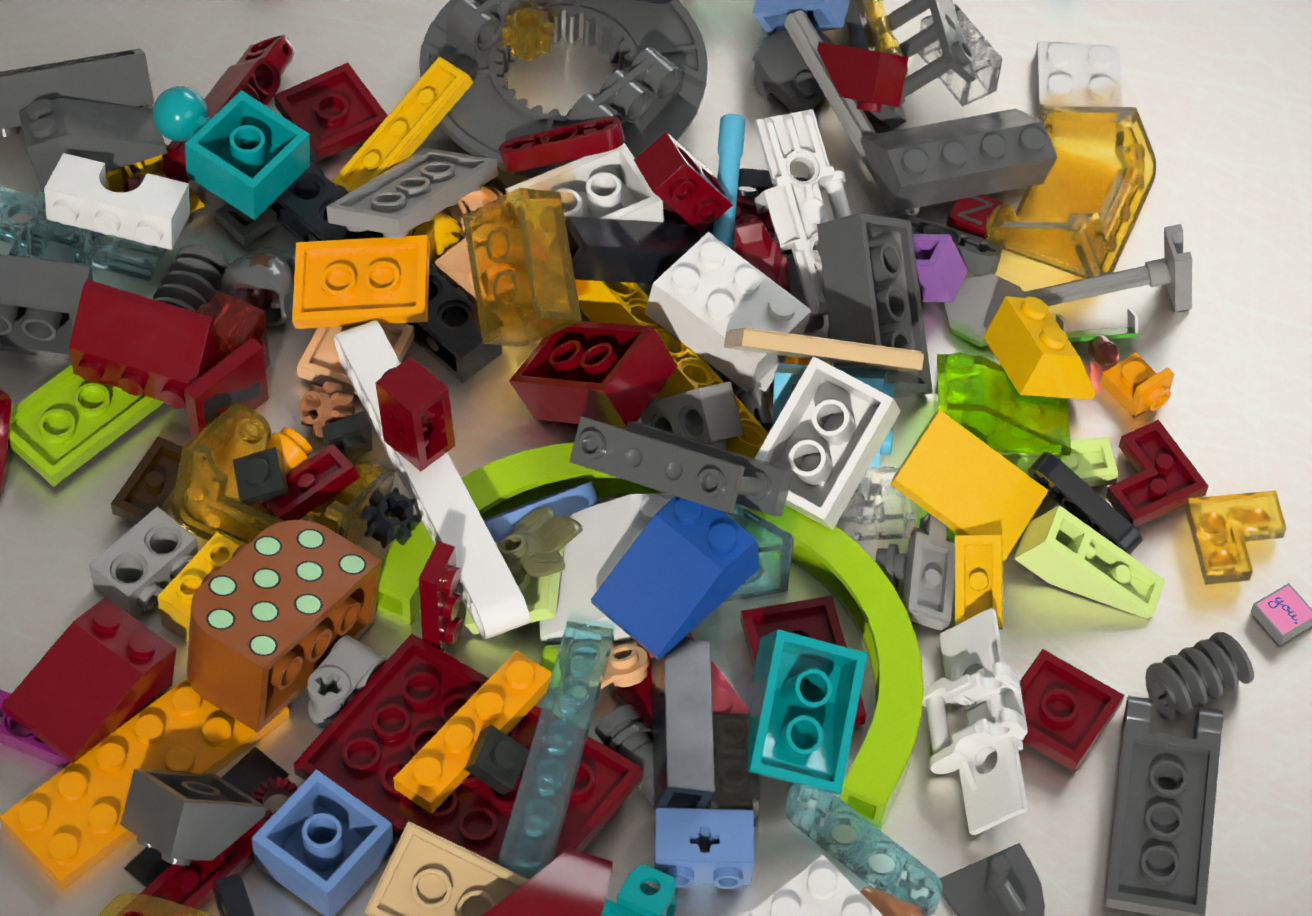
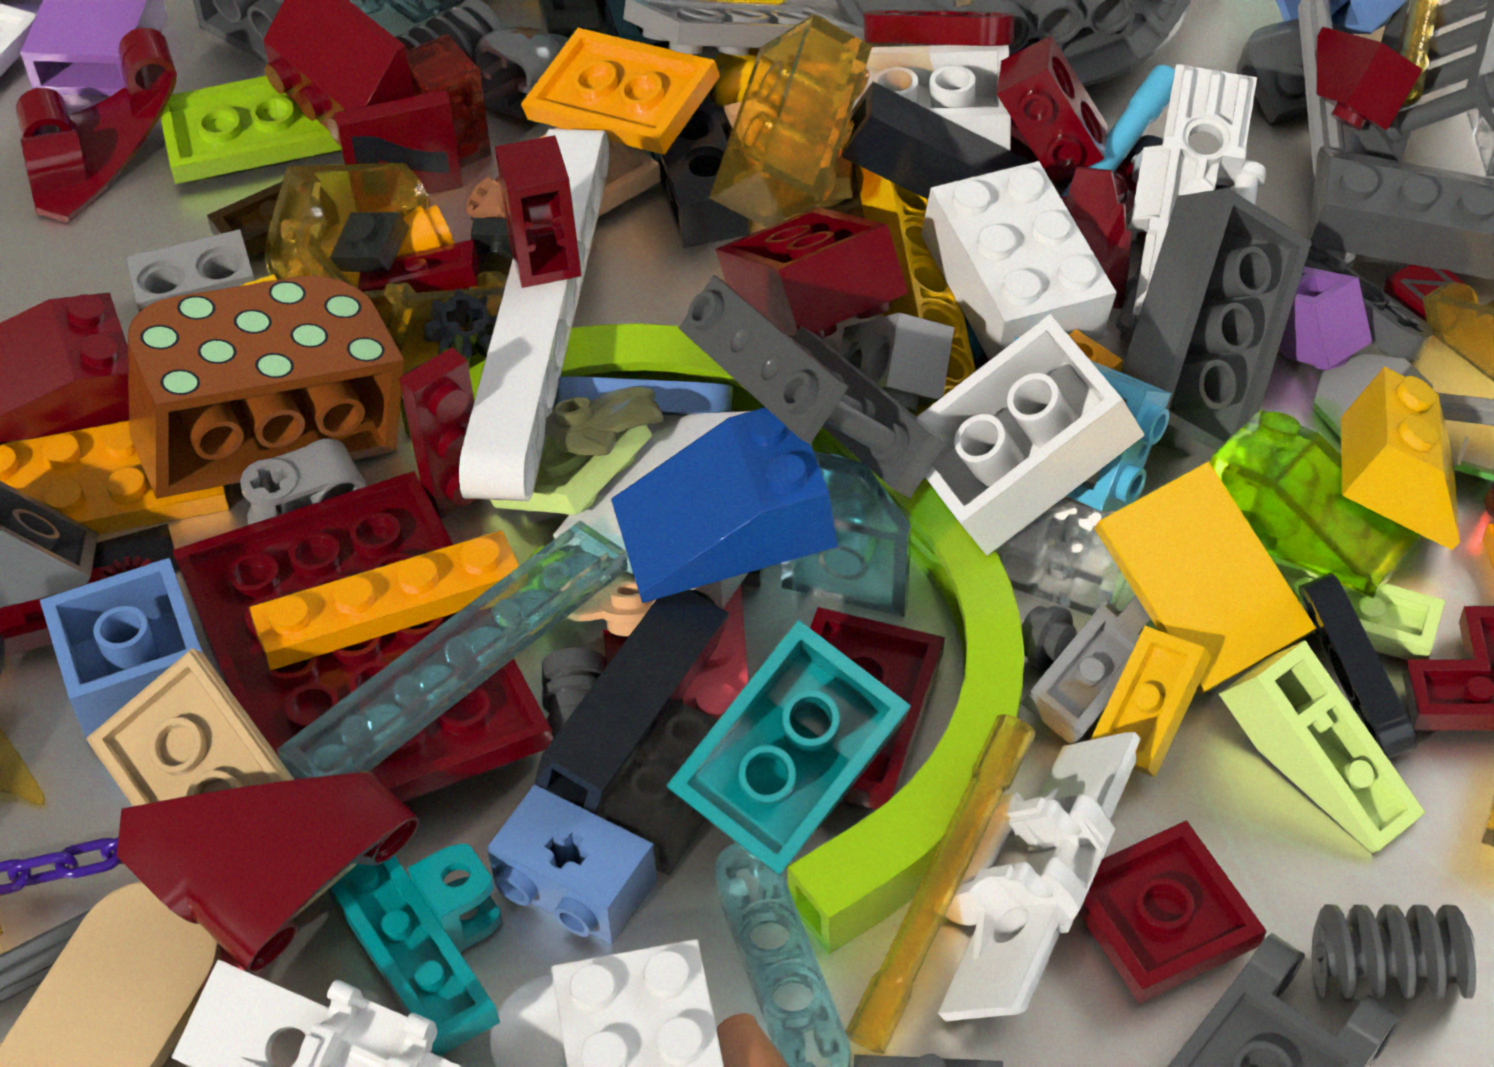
camera: 35 degrees right, 5 degrees down
pearl dark grey plate [465,725,529,796] -> none
tan tile [724,327,924,371] -> none
none -> clear yellow piece [844,714,1036,1054]

